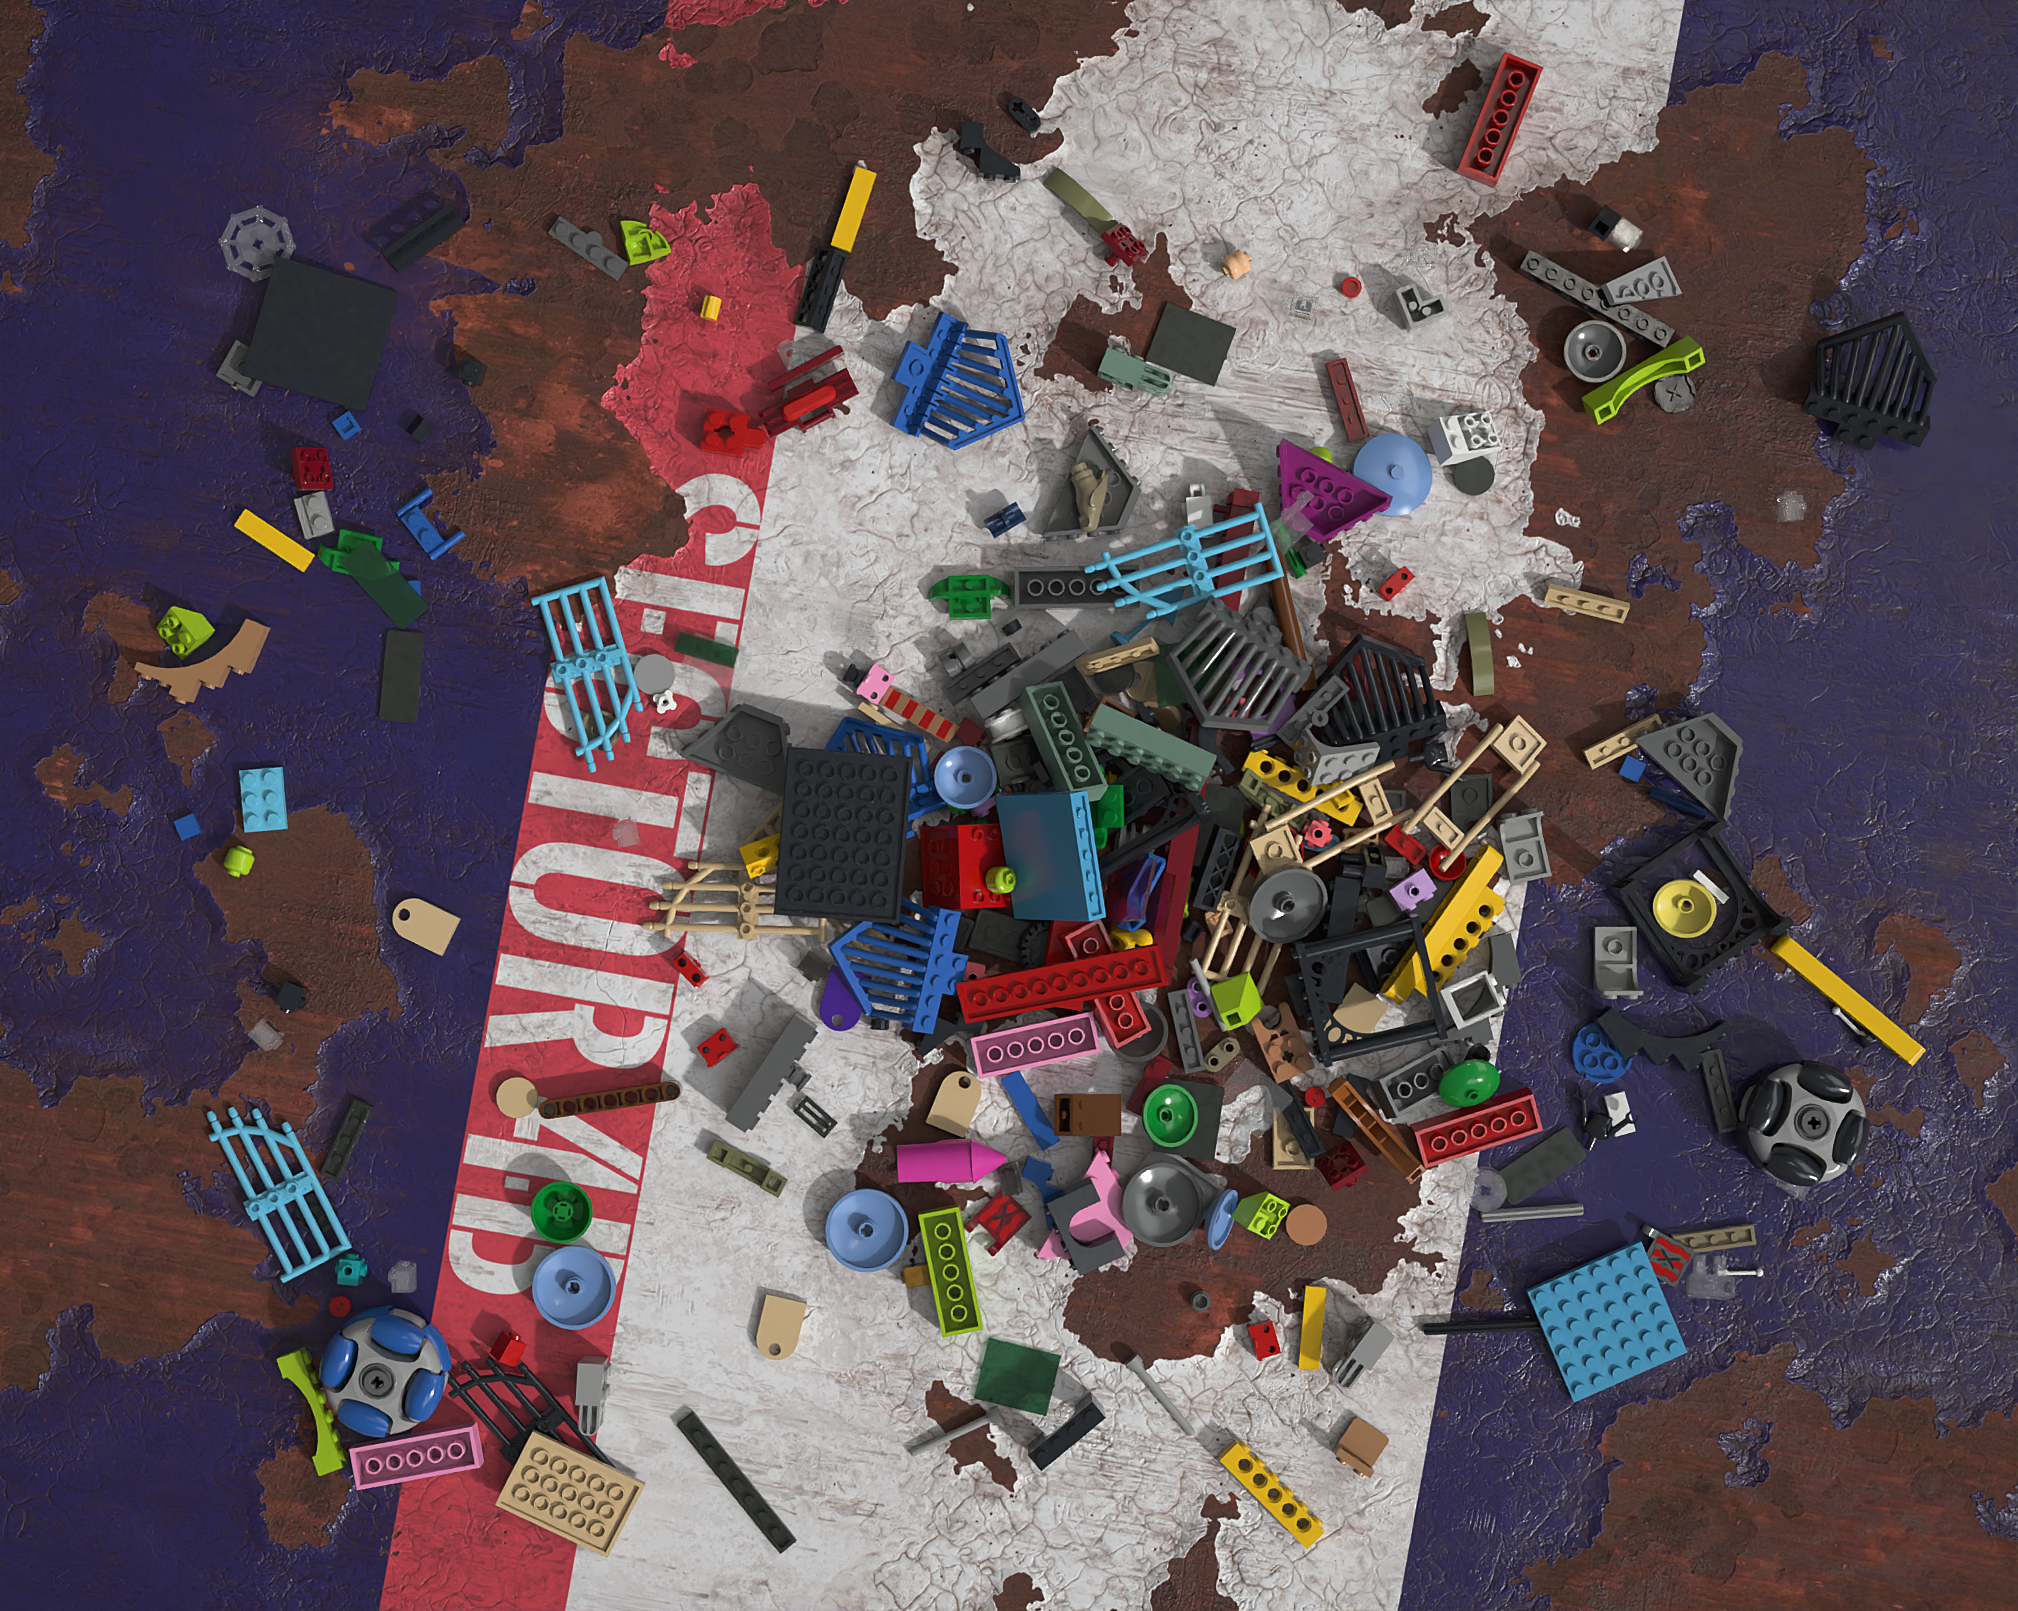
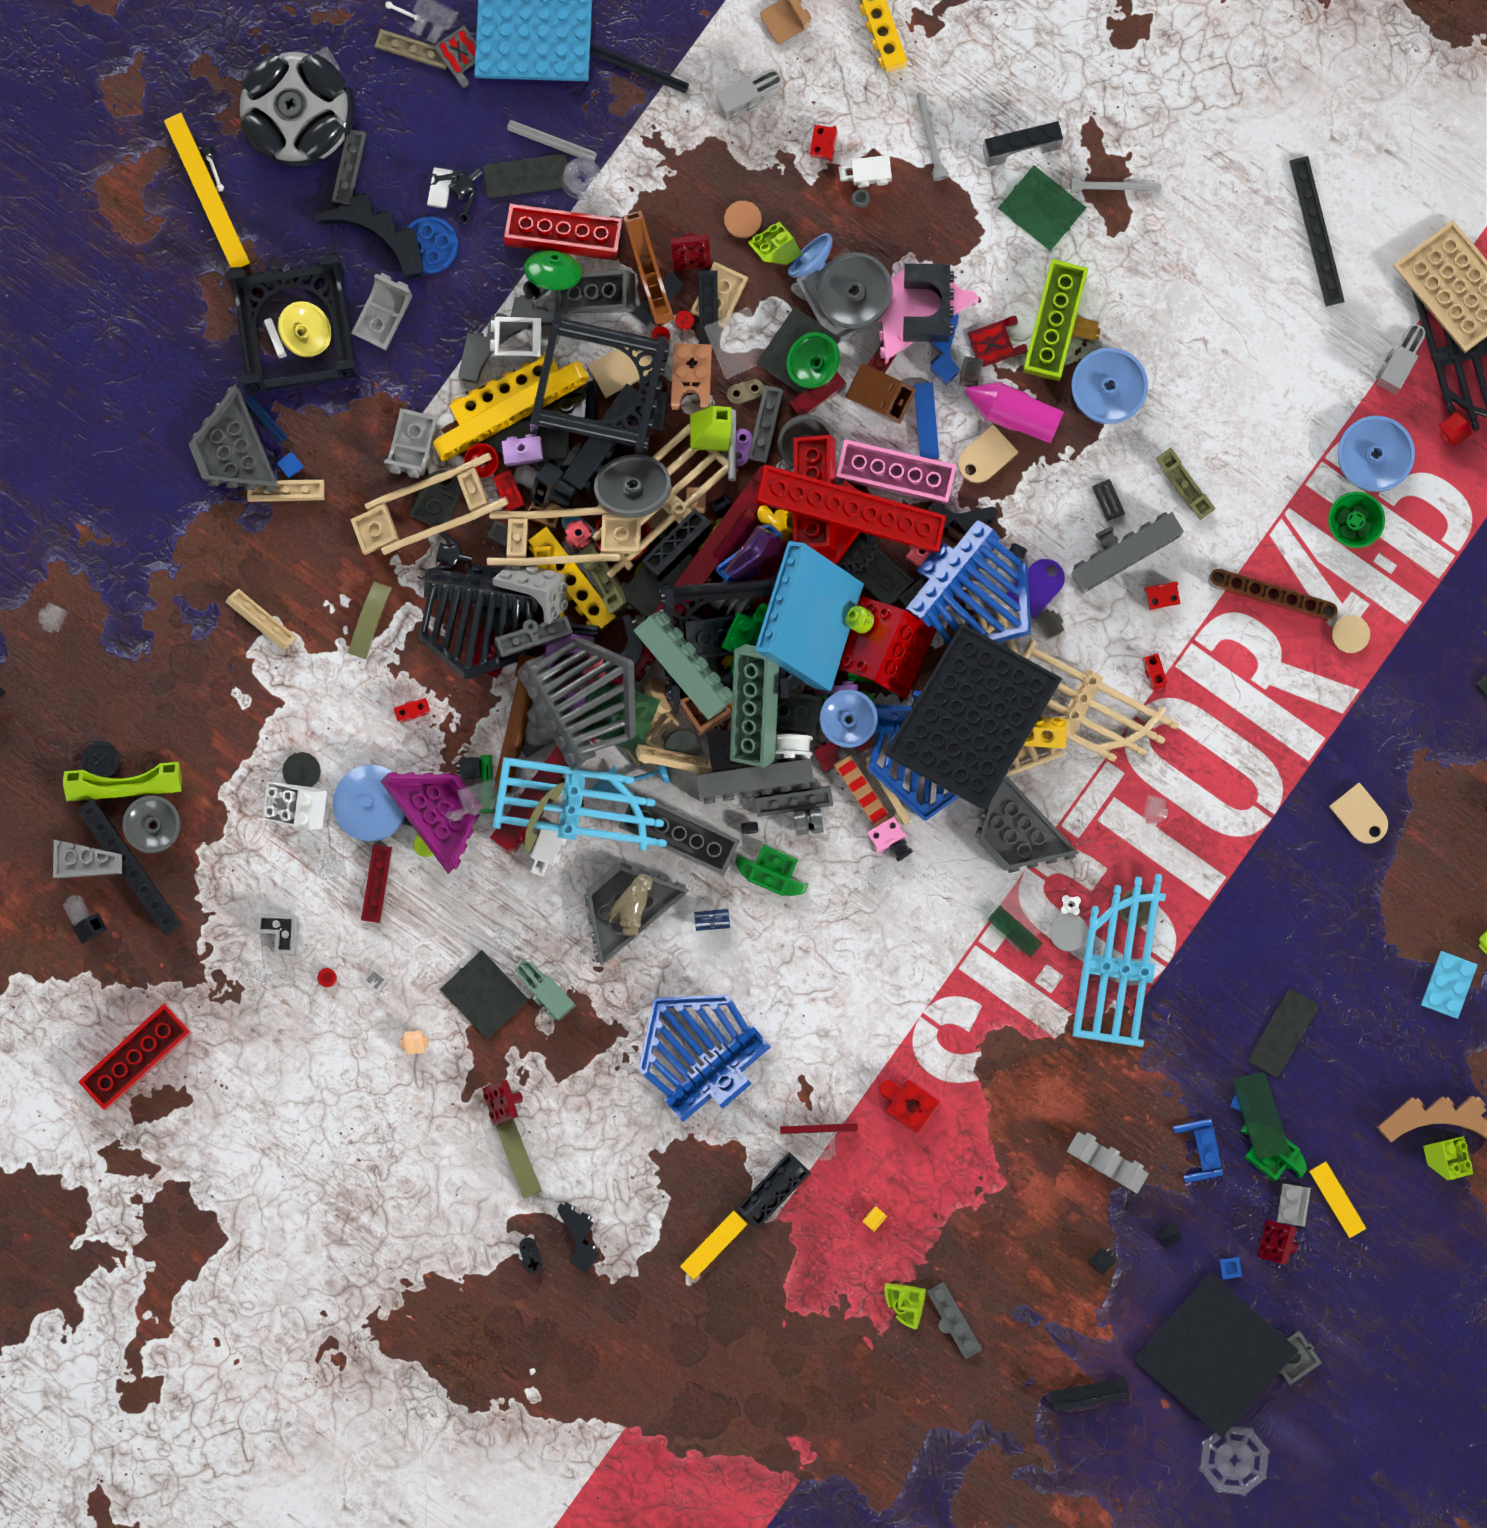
camera: 155 degrees left, 5 degrees down
tan tile [756,1293,807,1360] -> none
dark red piece [758,368,859,438] -> none
yellow tile [1298,1285,1326,1370] -> none
none -> olive slope [525,783,565,853]
none -> red tile [651,326,670,343]
none -> white brick [839,155,892,188]
none -> light grey brick [1066,1132,1149,1194]

